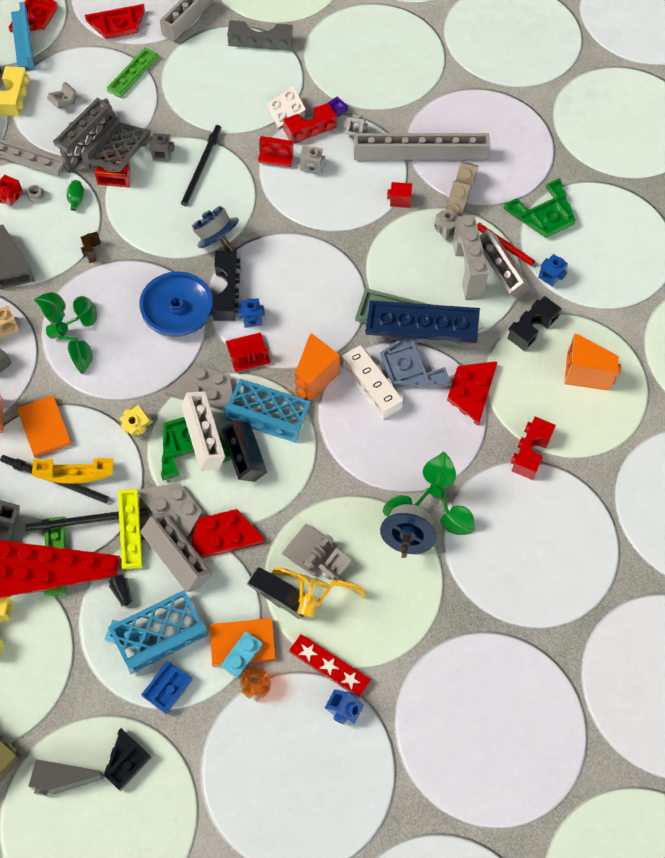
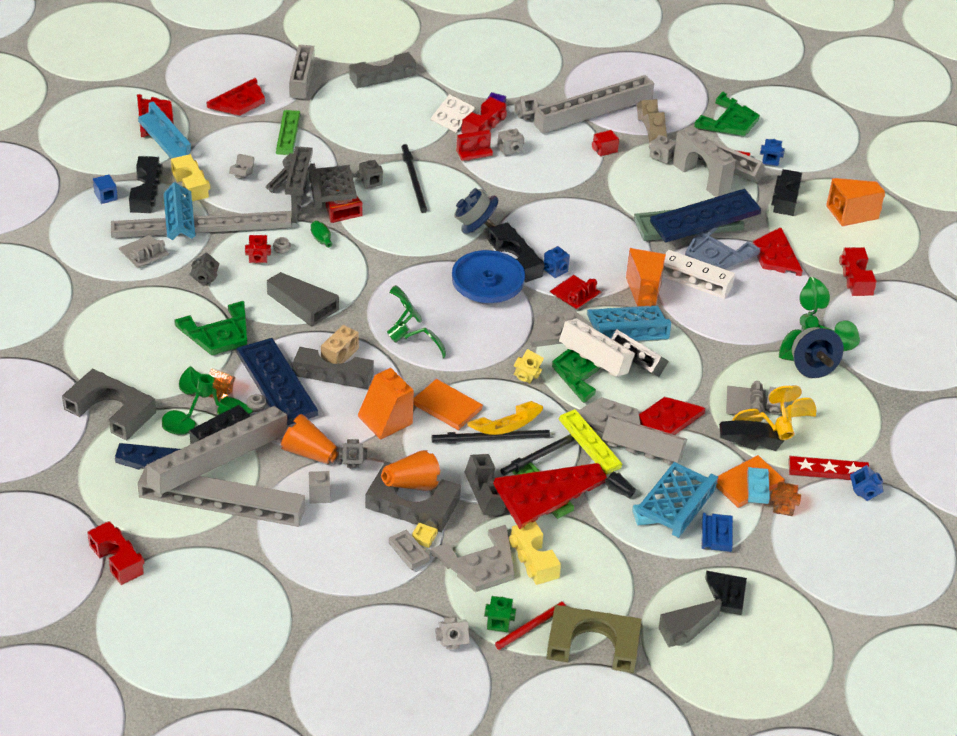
camera: 30 degrees left, 20 degrees down
dark brown bracket [80,232,101,263] -> none

